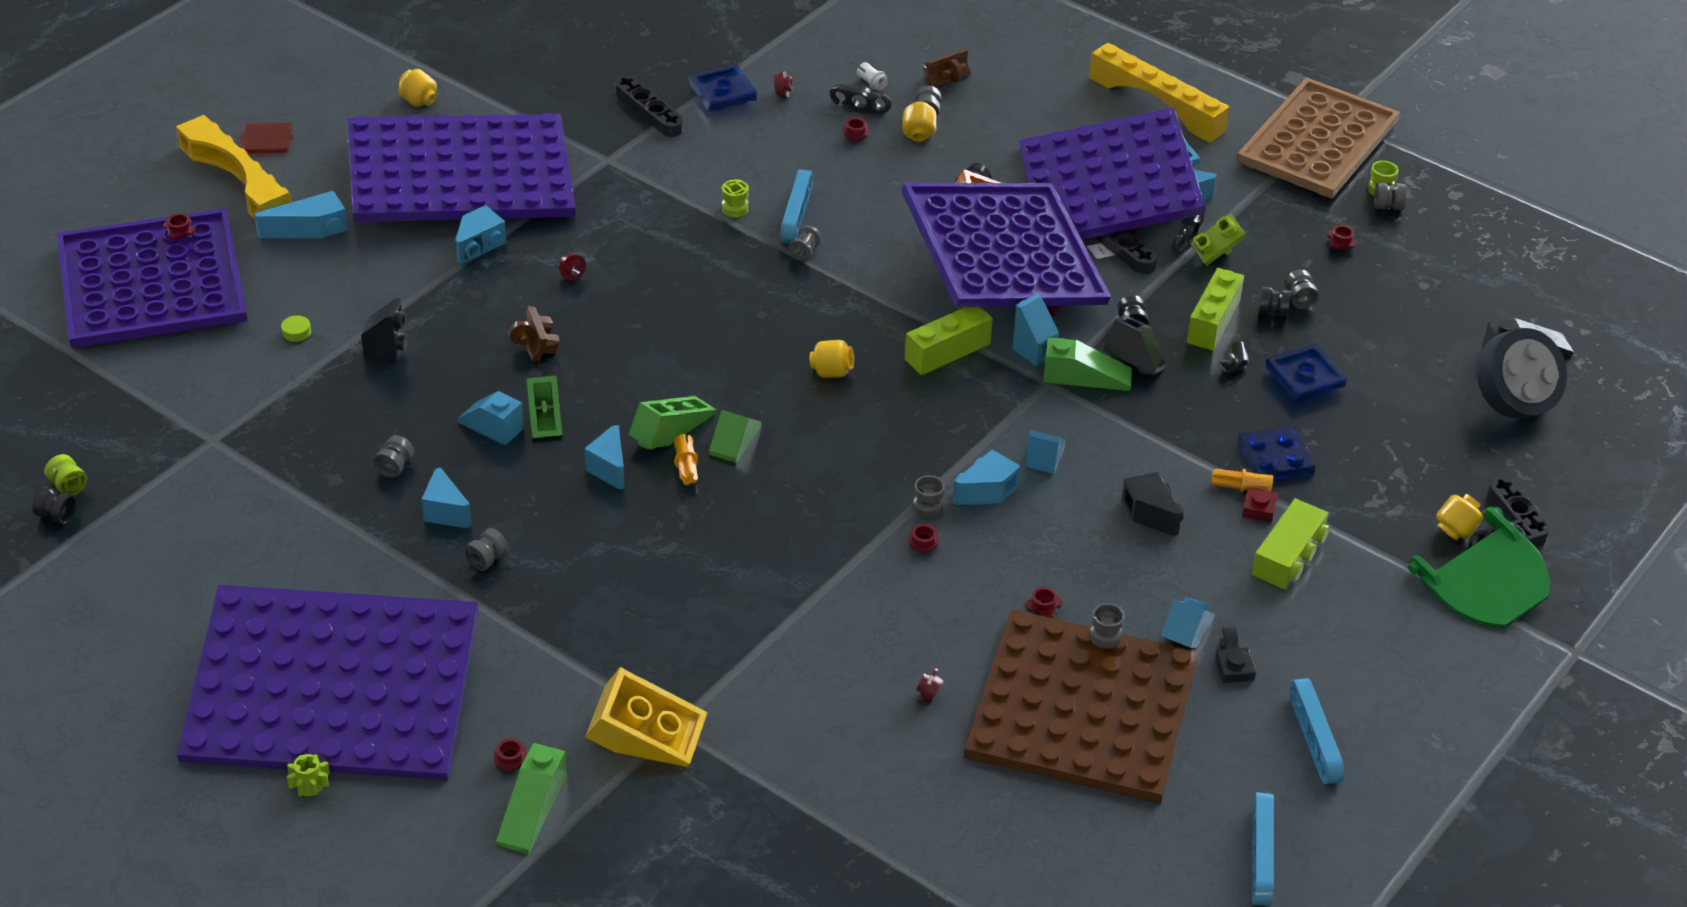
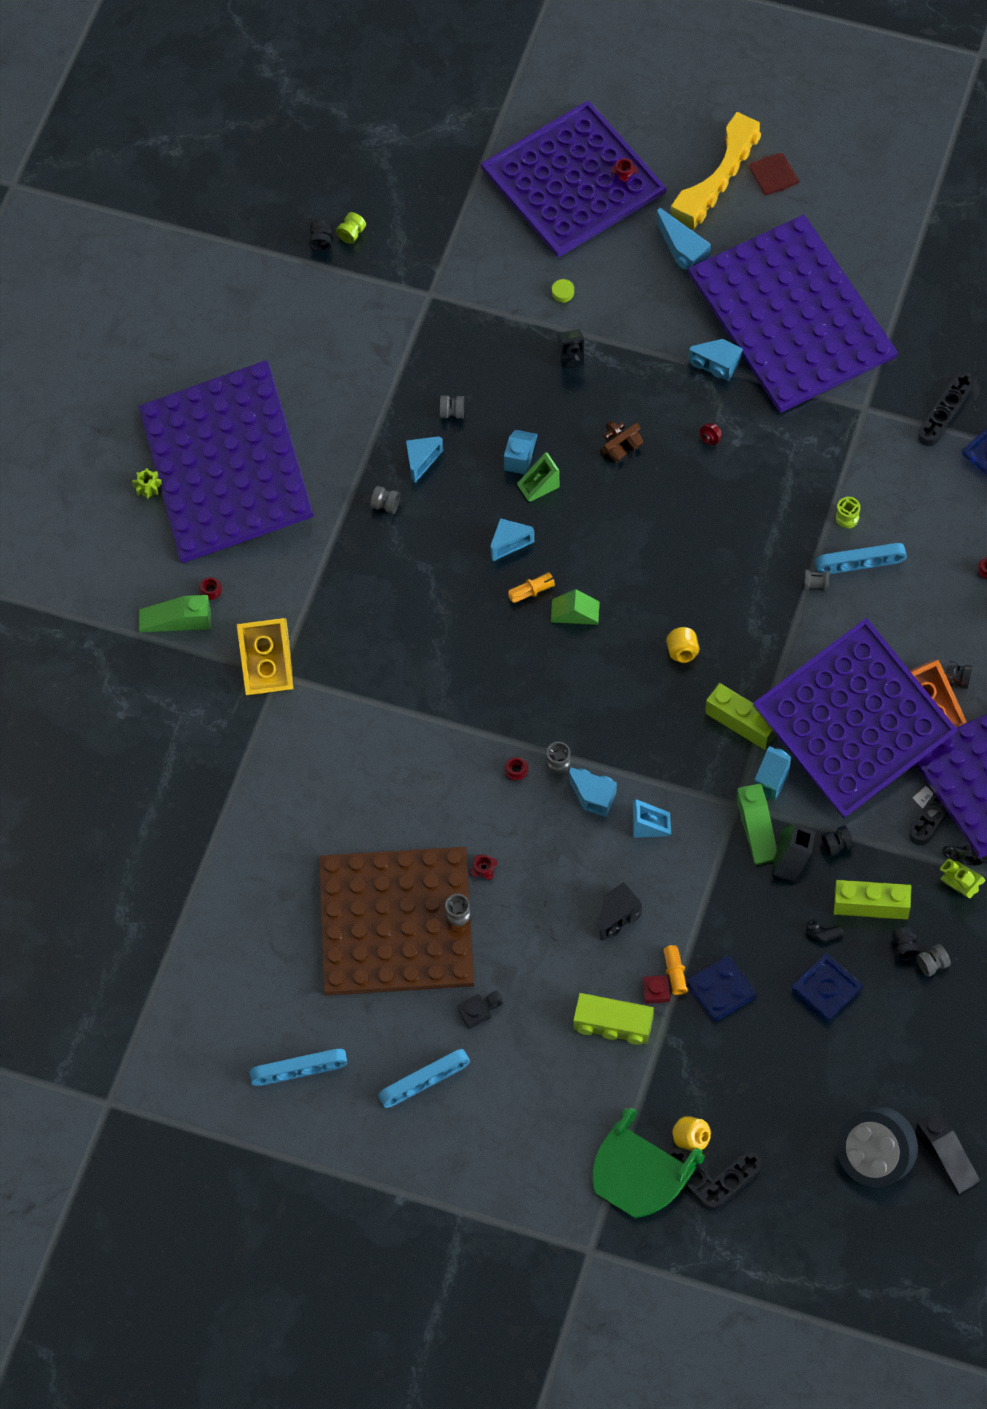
camera: 75 degrees right, 20 degrees up
yellow head [398,69,437,108] -> none
bright green slope [629,396,716,450] -> none
dark red plate [916,667,944,703] -> none
dark azure slope [1161,597,1215,648] -> none

